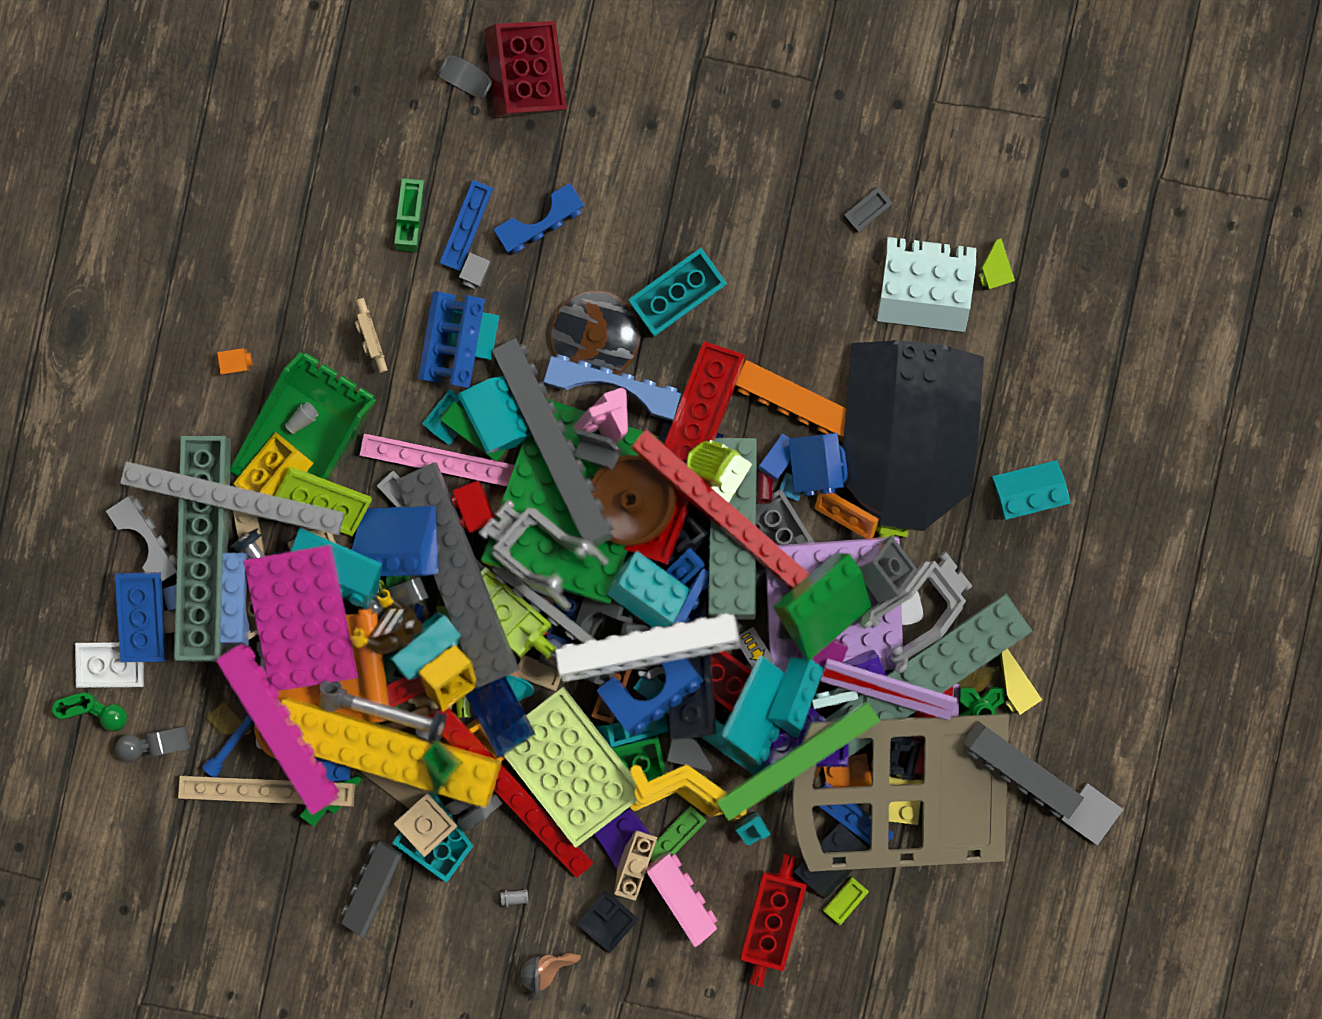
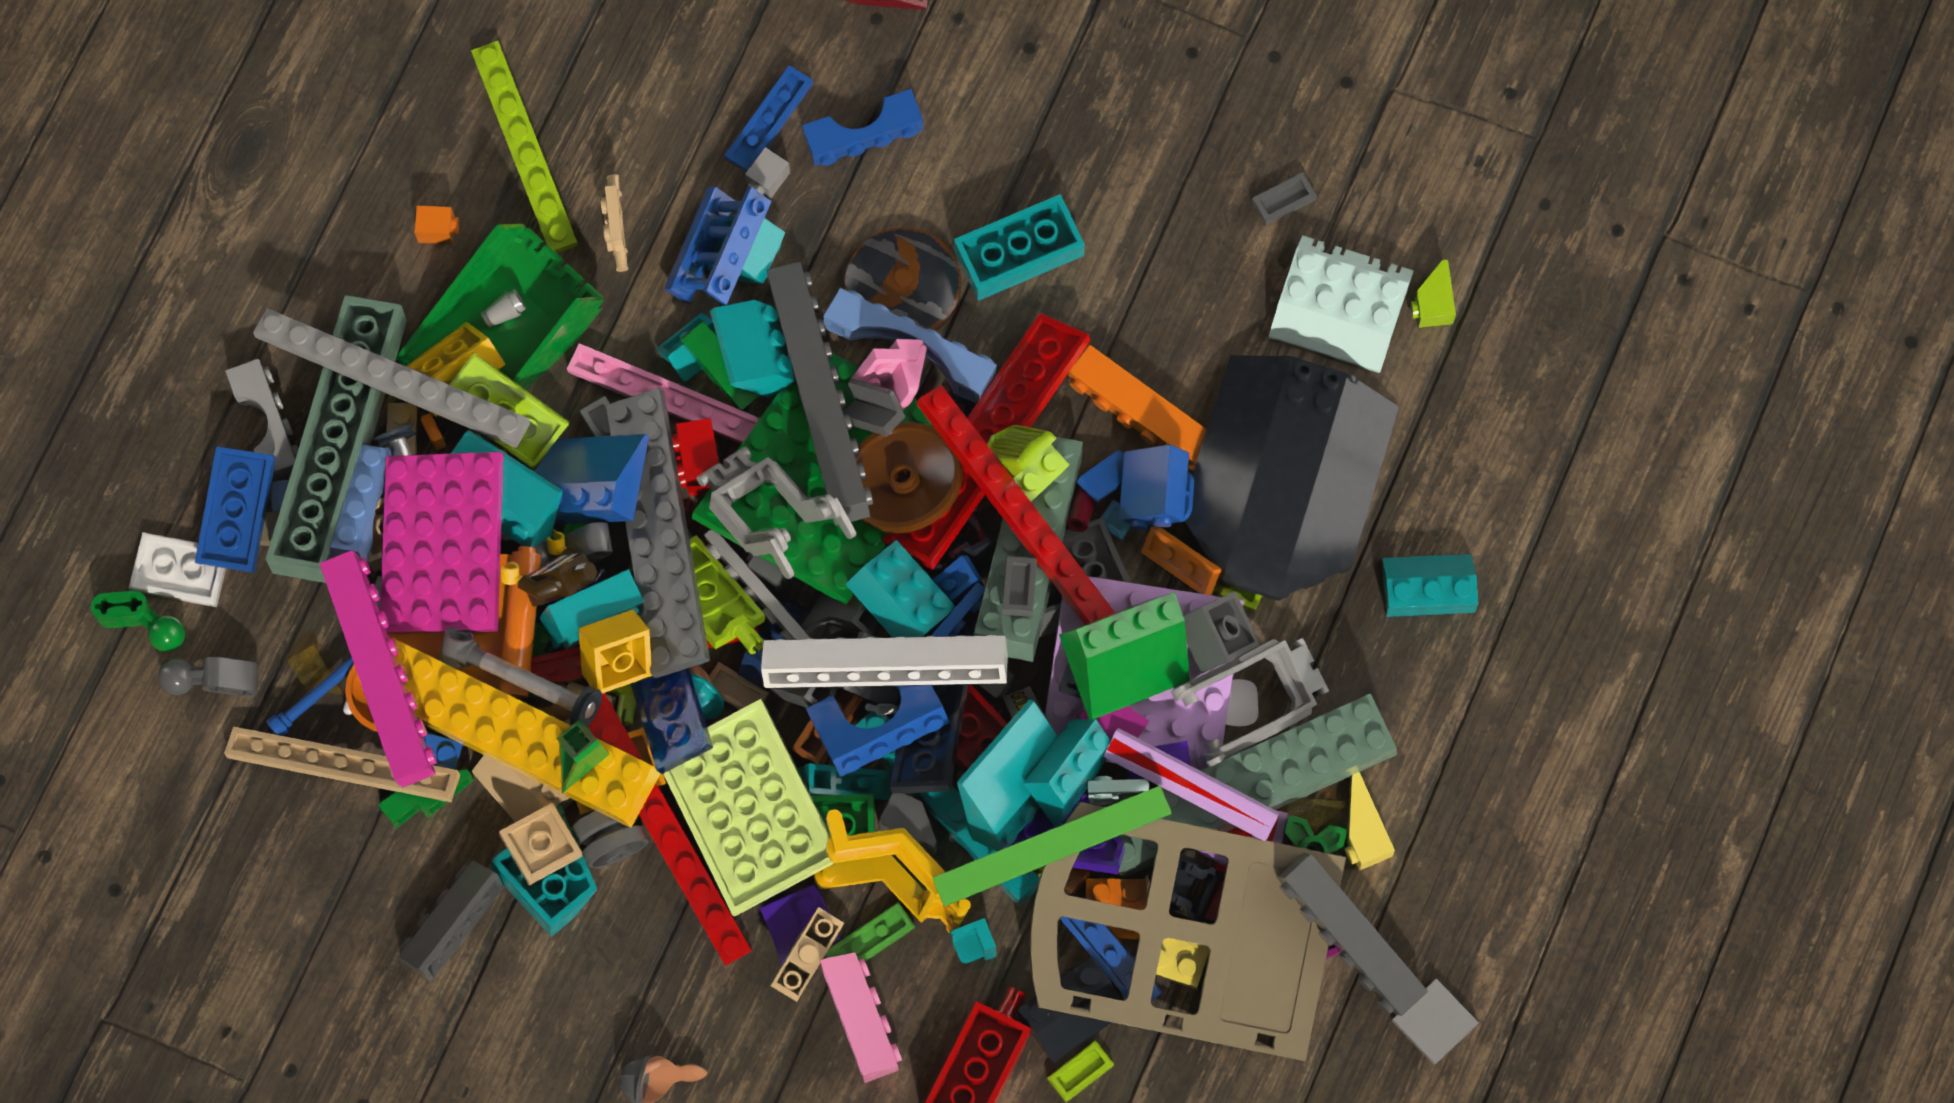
camera: 10 degrees right, 15 degrees down
green slope [394,178,424,252] -> none
light grey pin [501,889,529,907] -> none
black plate [577,890,639,953] -> none
none -> orange tile [421,413,446,451]
none -> lime plate [471,41,578,253]
none -> dark grey tile [1002,556,1037,617]

